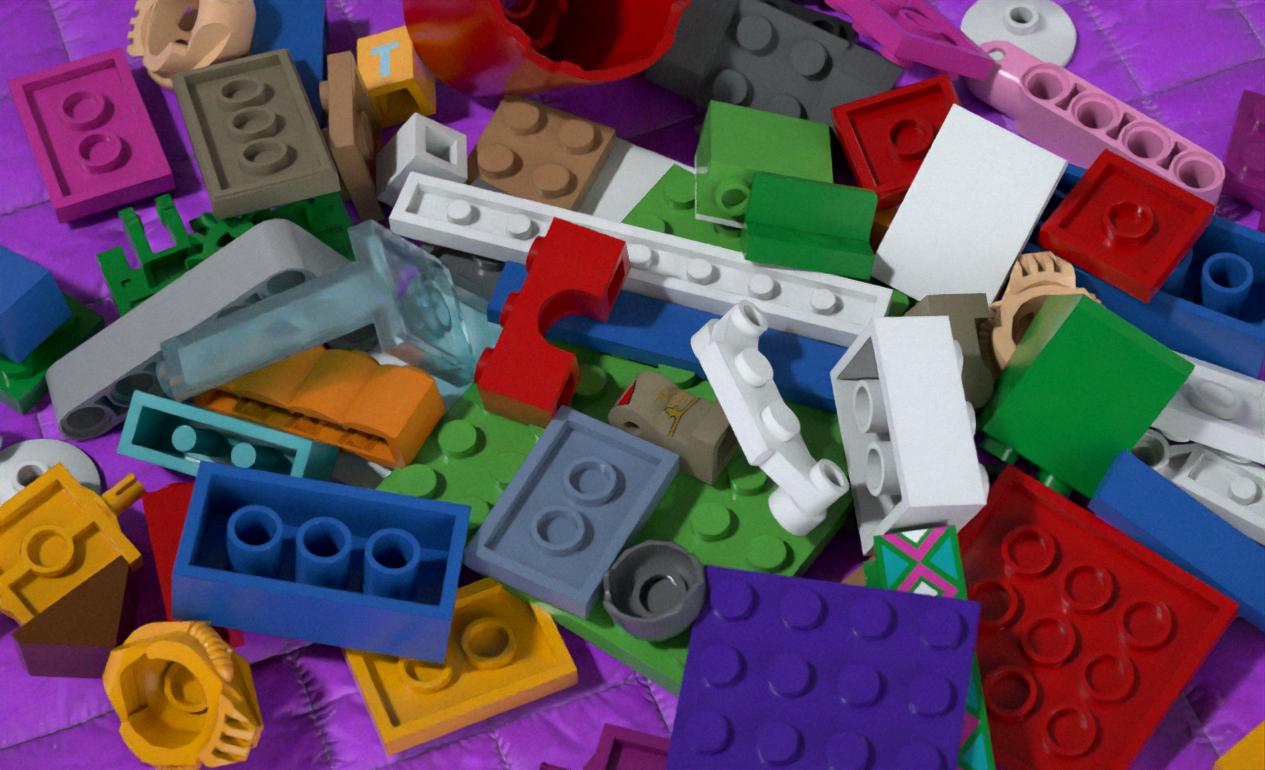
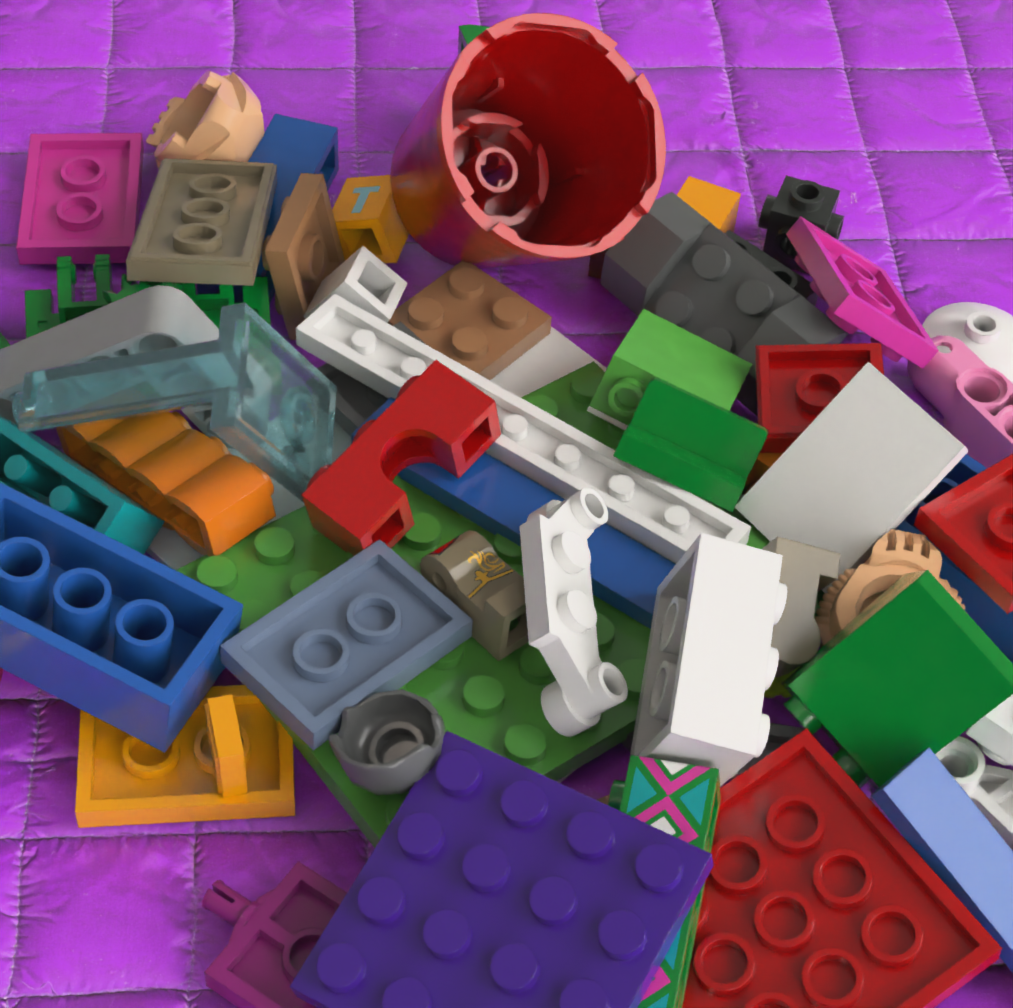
camera: 15 degrees right, 5 degrees down
none -> light orange tile [204,694,248,798]

